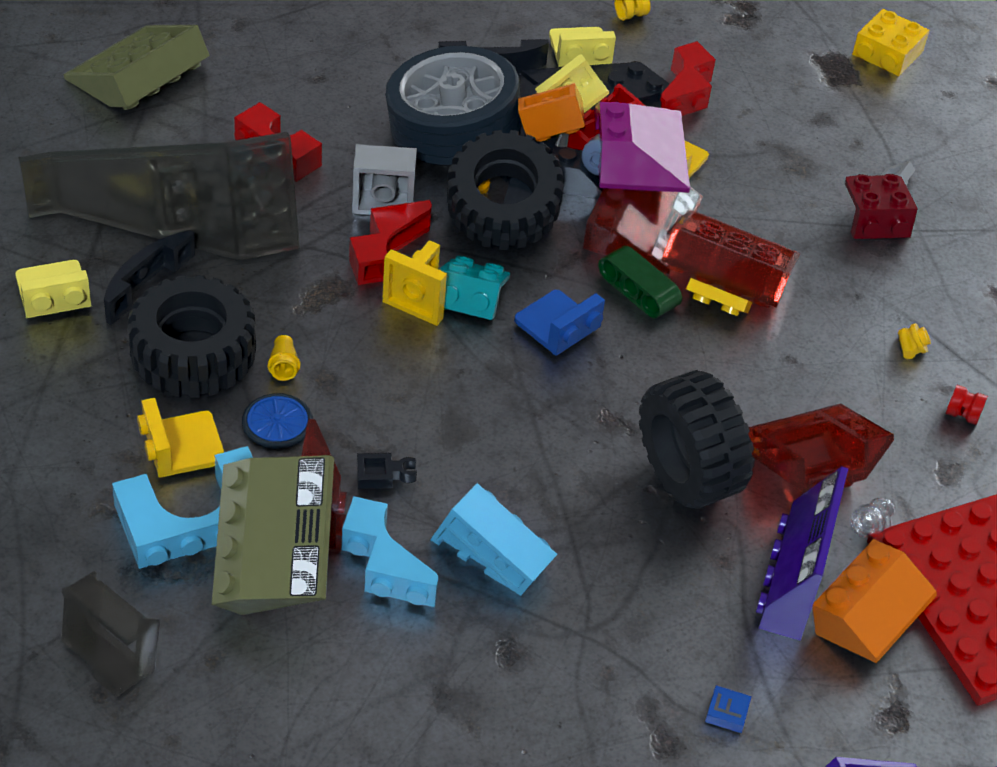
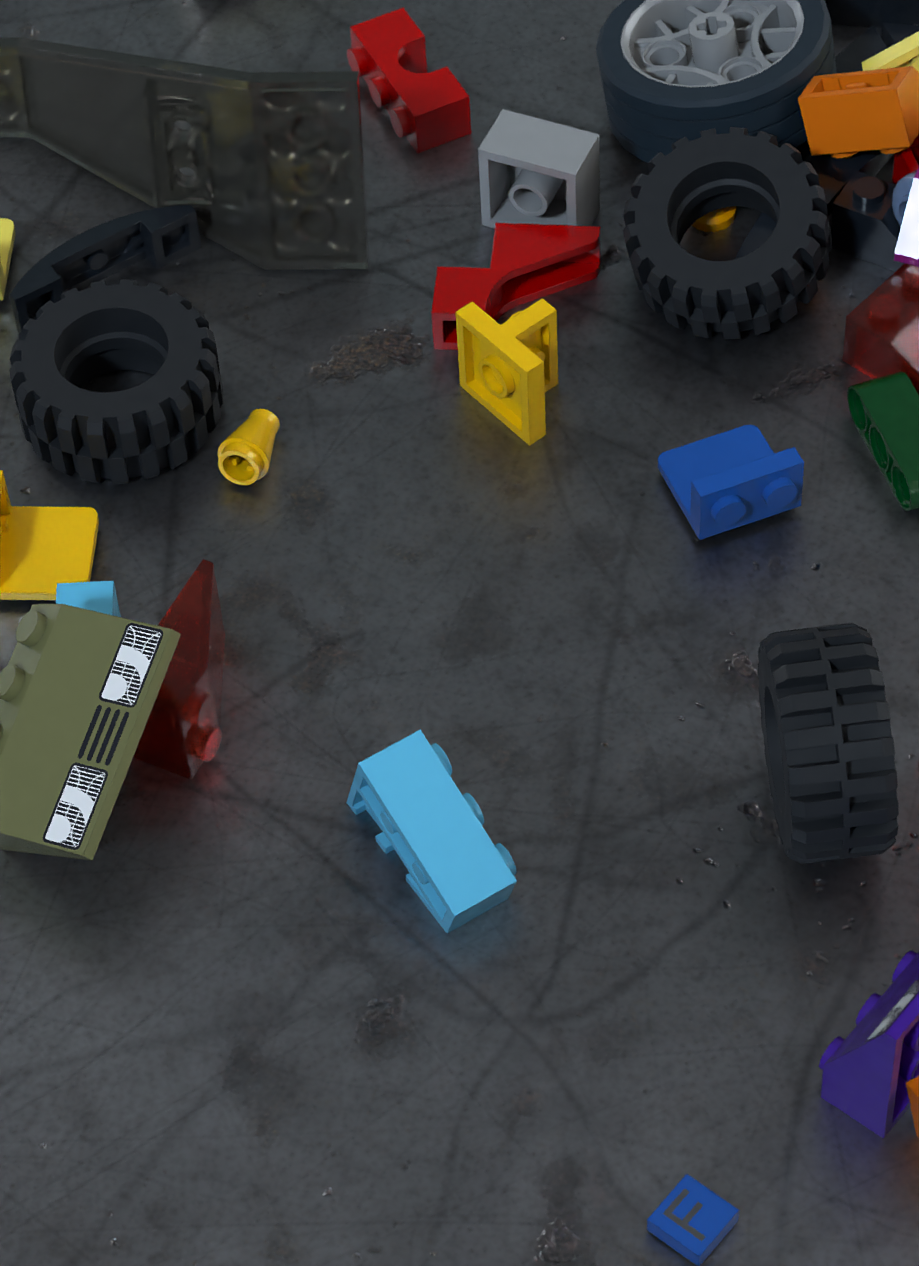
camera: 30 degrees right, 5 degrees up
blue wheel [242,393,313,449] -> none
medium azure arch [341,496,438,607] -> none
black plate [357,453,417,489] -> none
teal bracket [439,256,510,320] -> none

